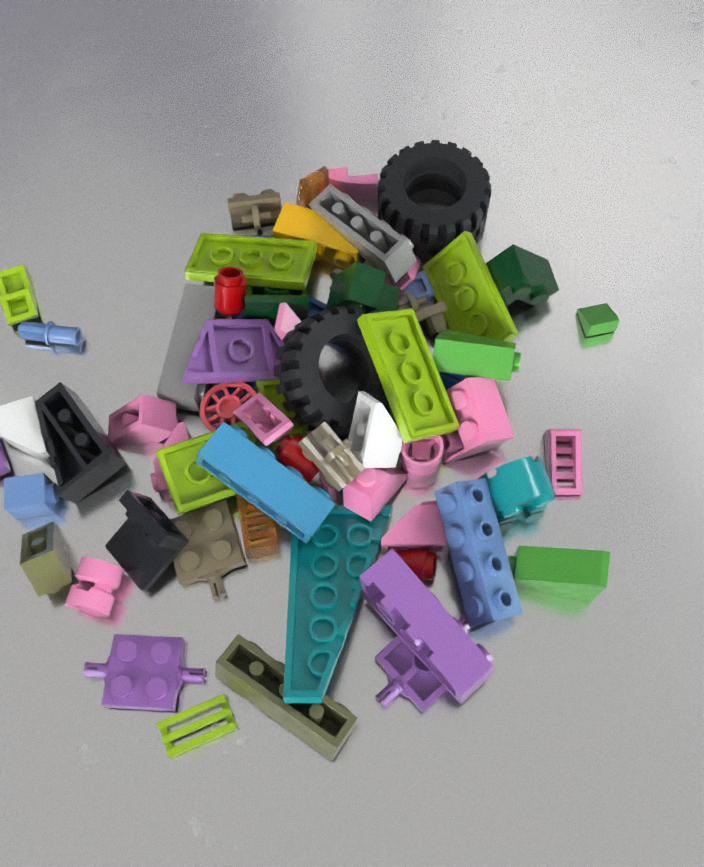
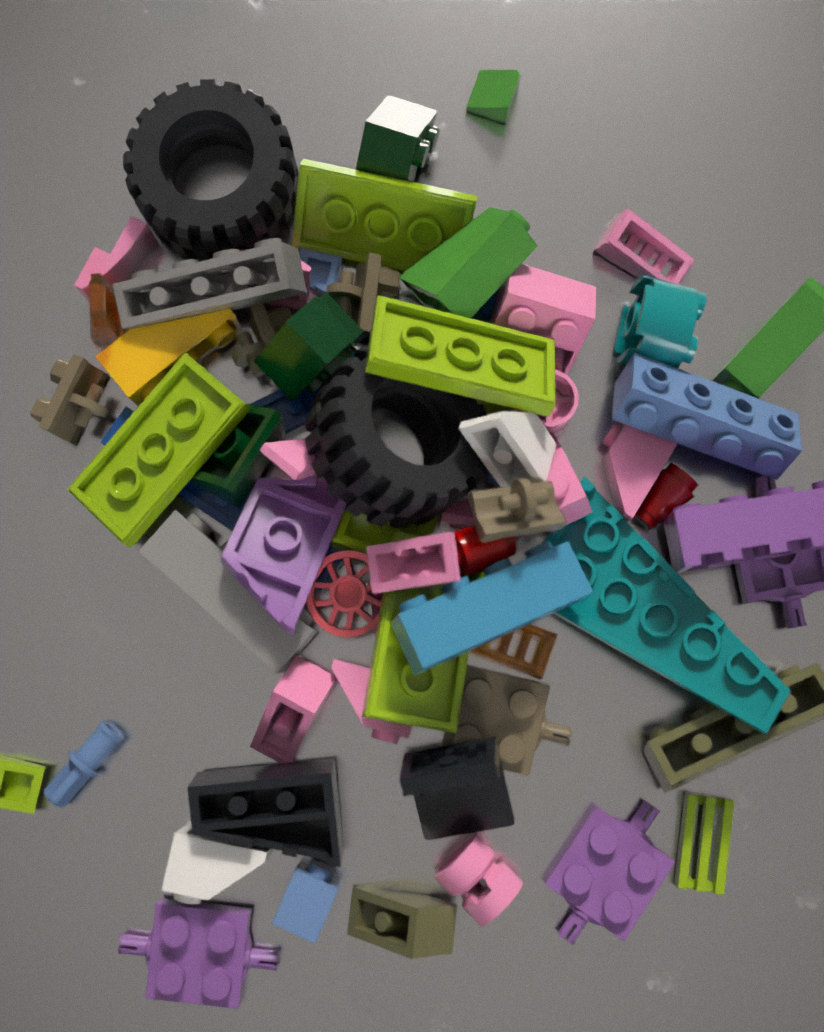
camera: 60 degrees left, 15 degrees up
red brick [214,266,246,316] -> none

